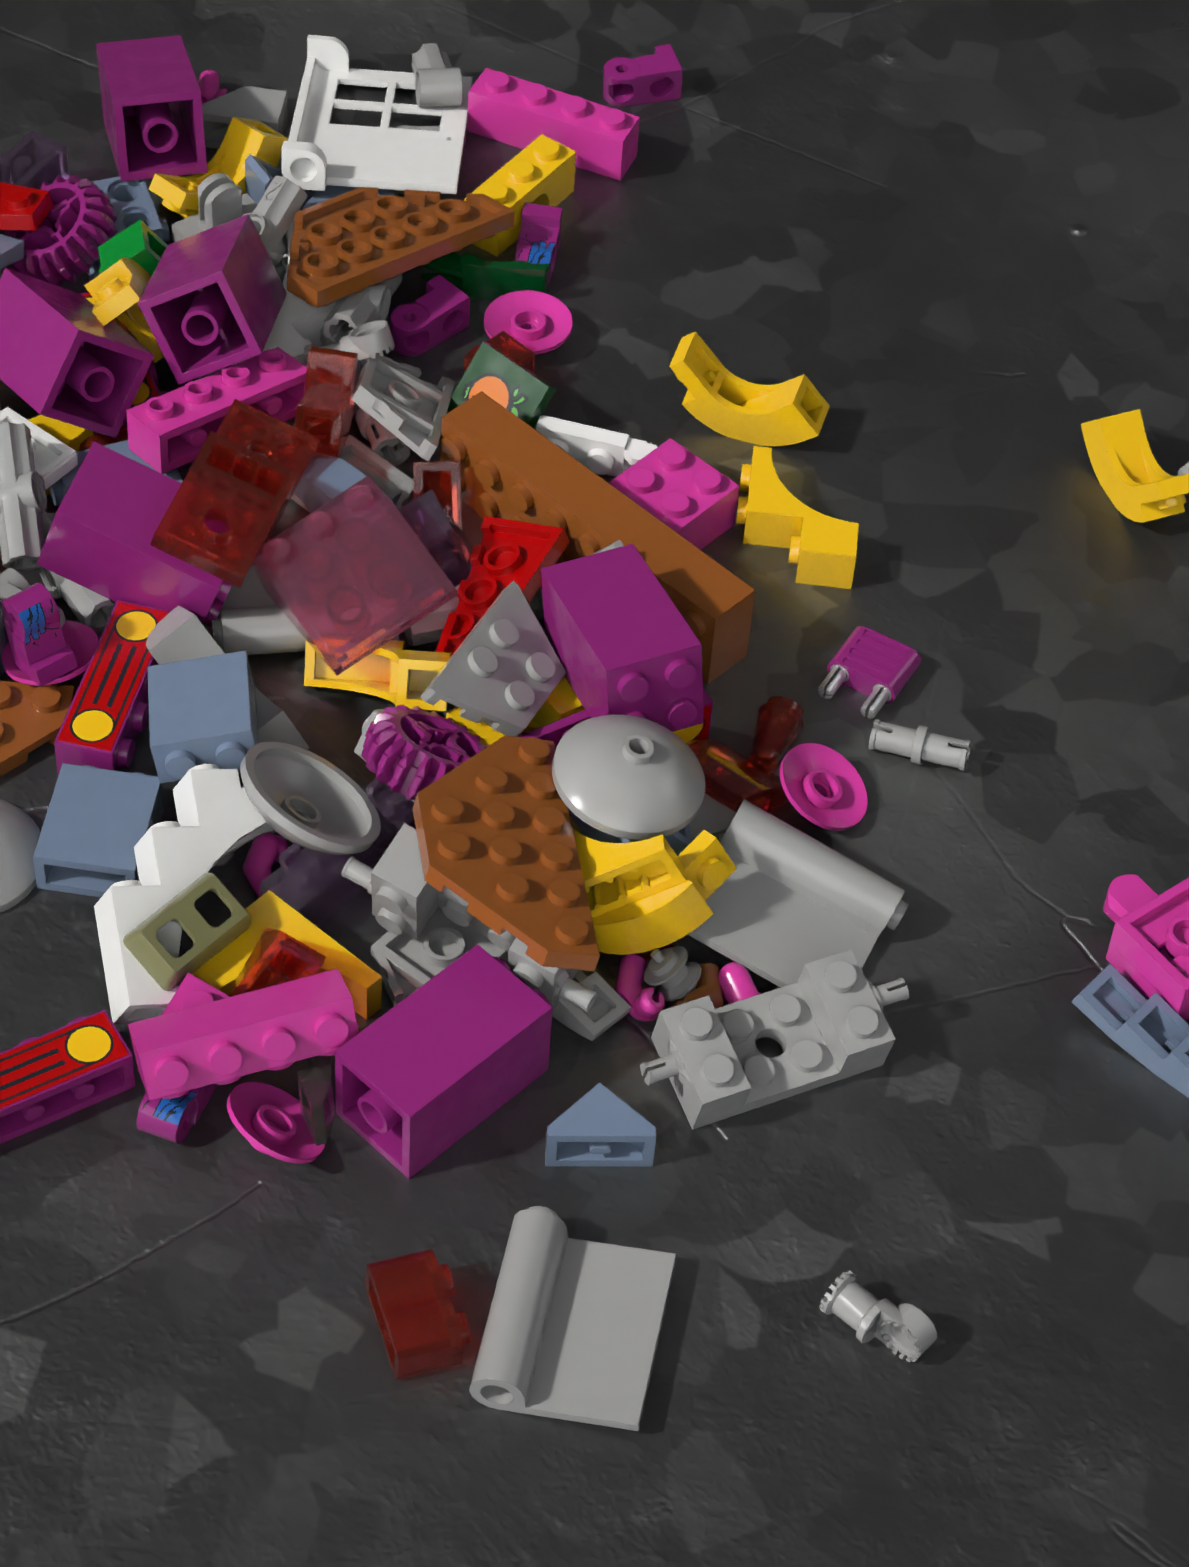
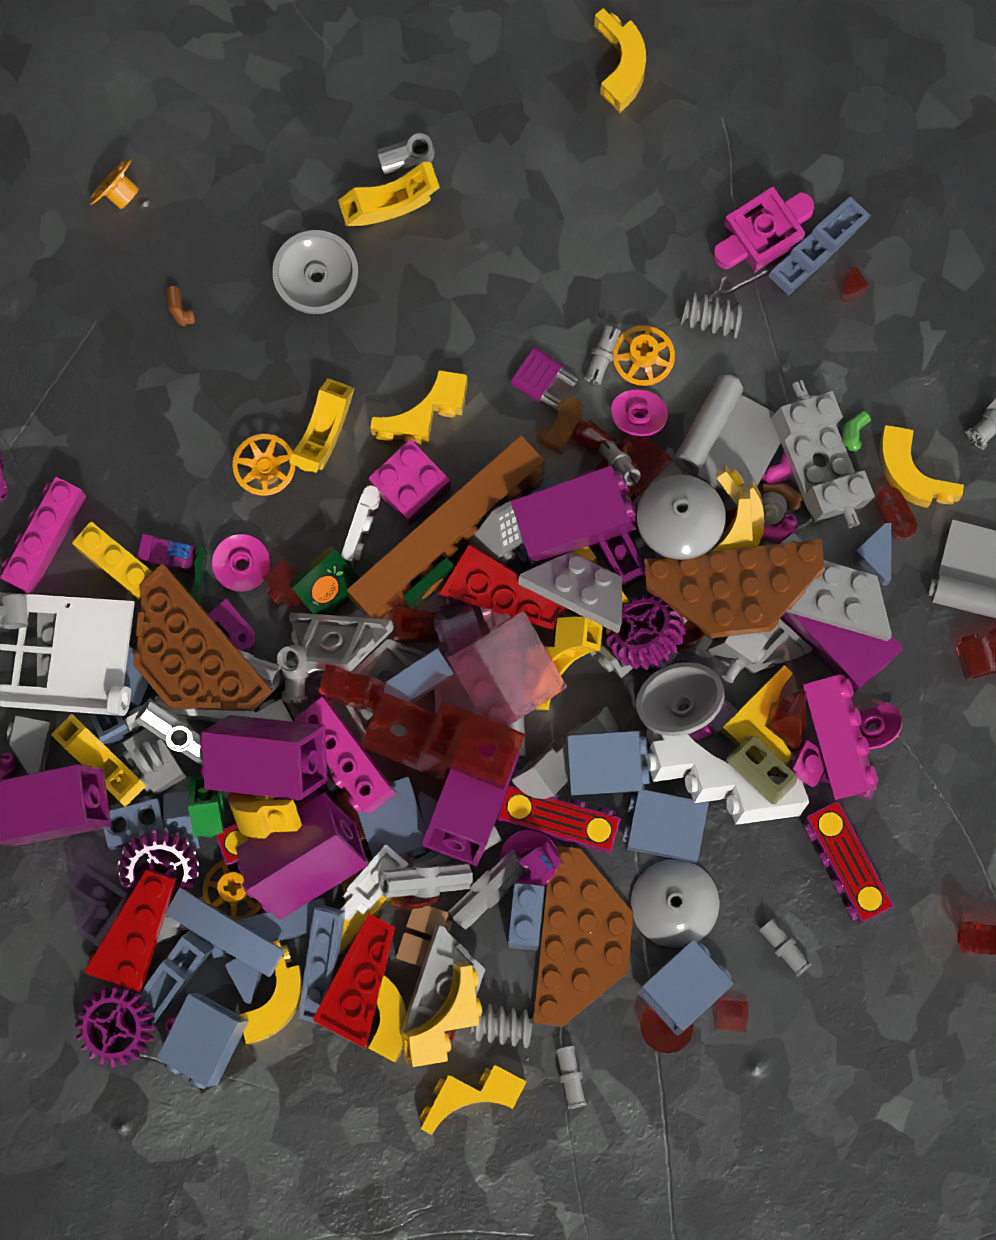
camera: 80 degrees left, 30 degrees up
none -> light orange wheel [89,157,139,209]
none -> dark orange arm [166,286,195,327]
none -> light orange wheel [232,434,295,496]
none -> light grey dish [273,230,358,314]
none -> dark green tile [403,558,454,614]
none -> clear orange leg [537,397,583,455]
none -> light grey pin [599,441,641,486]
none -> light orange wheel [613,326,675,386]
none -> light grey piece [681,291,743,339]
none -> light grey wing [786,560,892,641]
none -> clear red slope [842,267,870,303]
none -> bright green arm [842,410,871,452]
none -> clear red beam [876,487,917,541]
none -> yellow arch [879,425,964,508]

